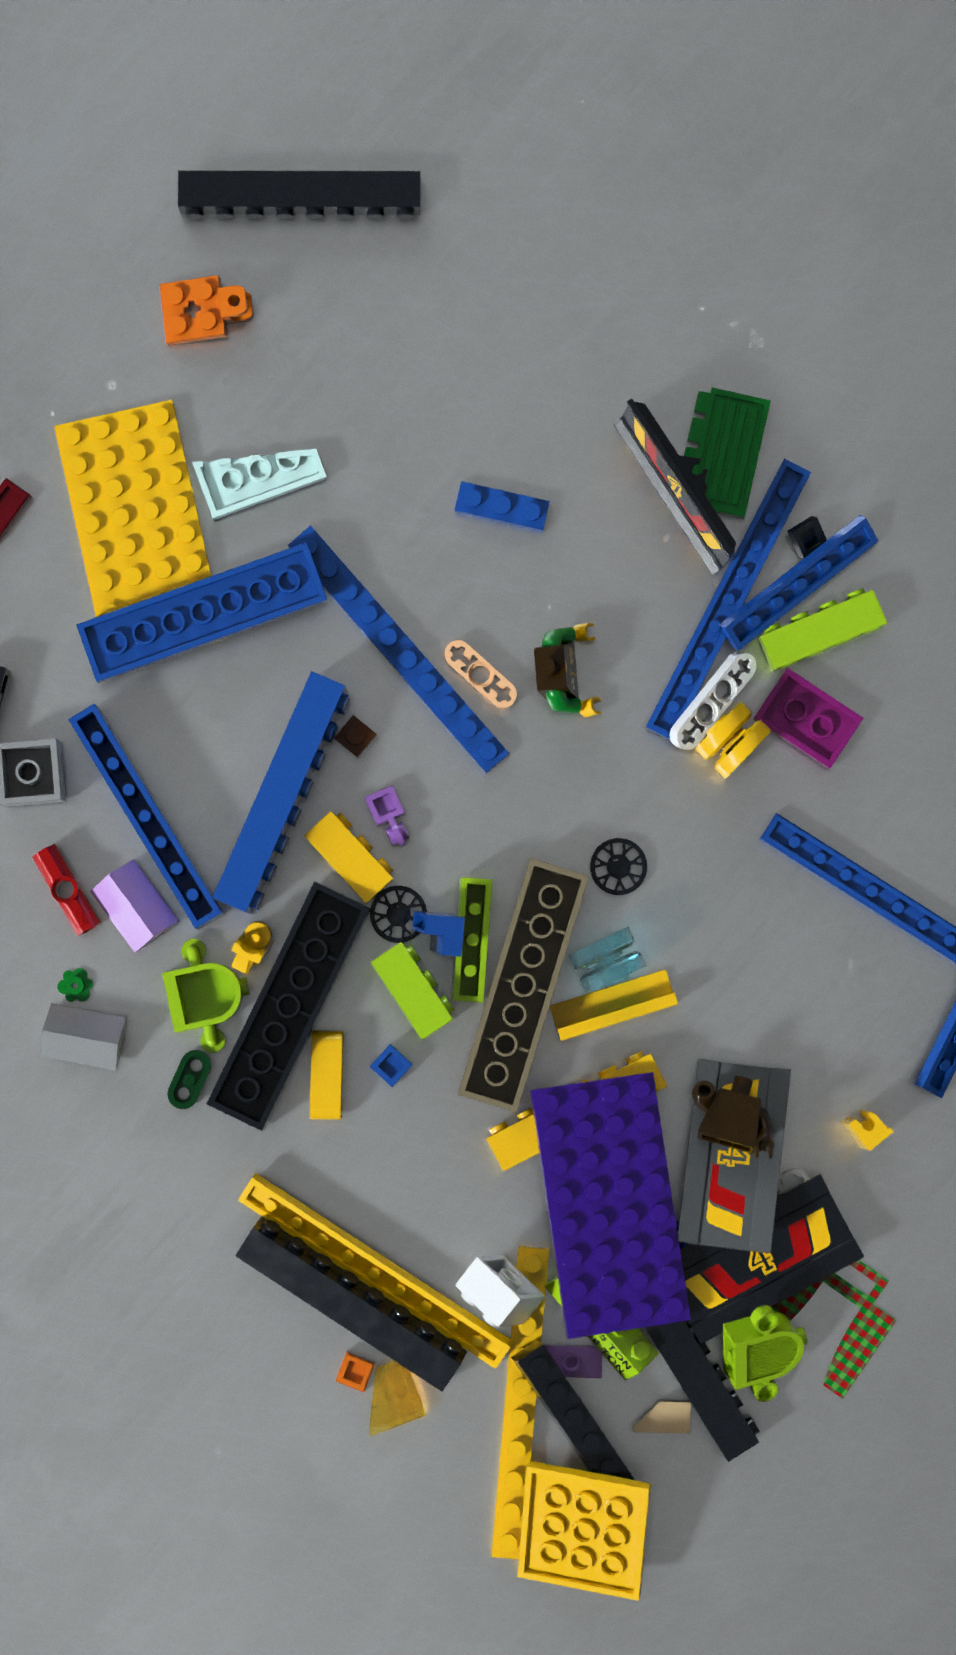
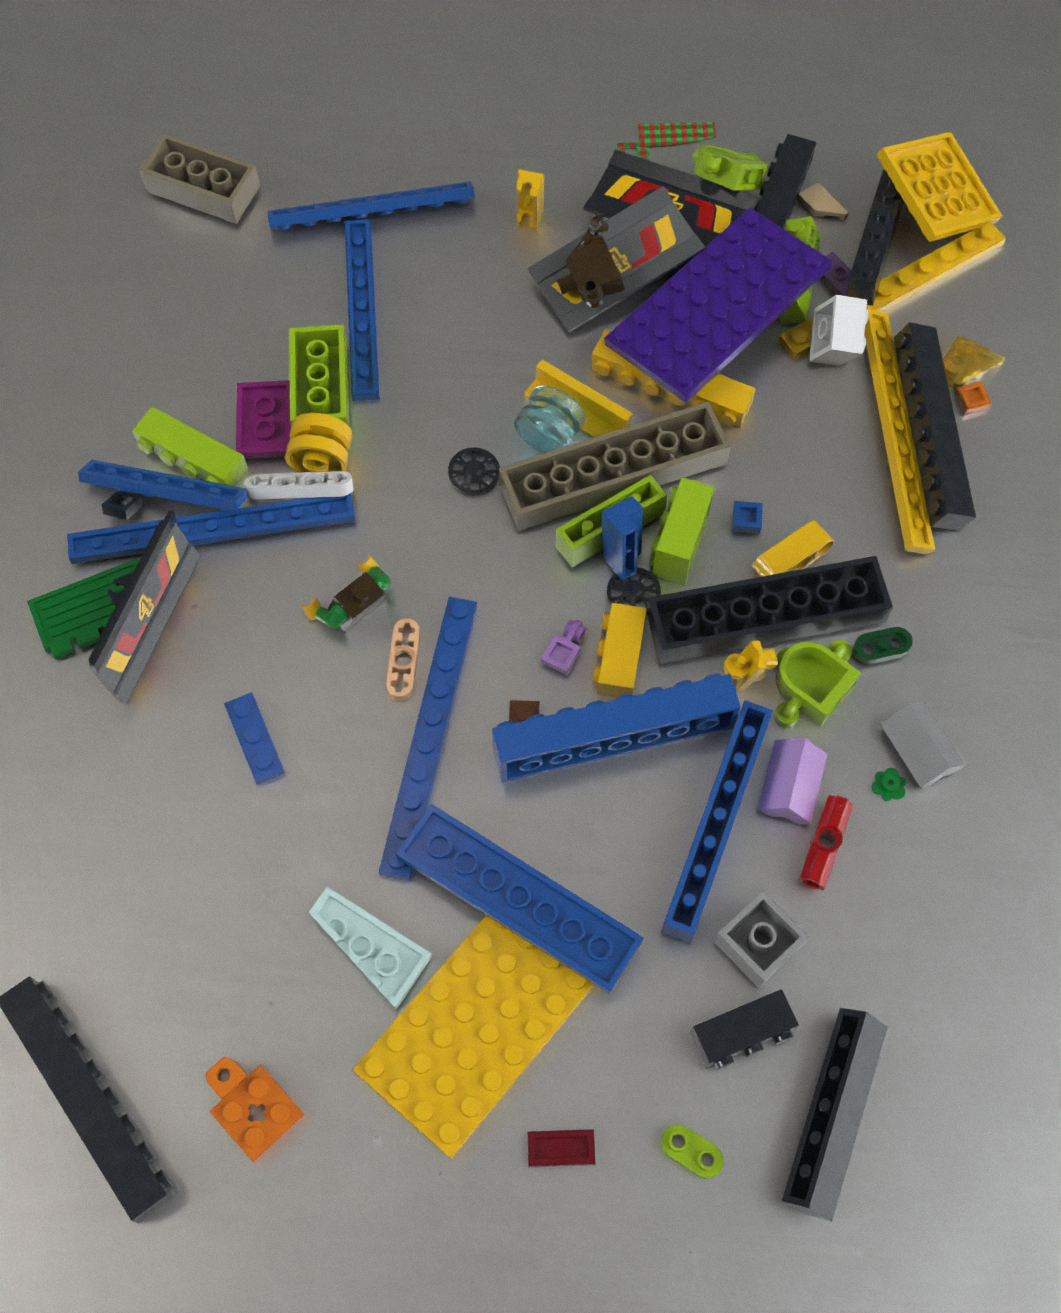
camera: 130 degrees left, 20 degrees down
none -> lime brick [289,324,350,427]

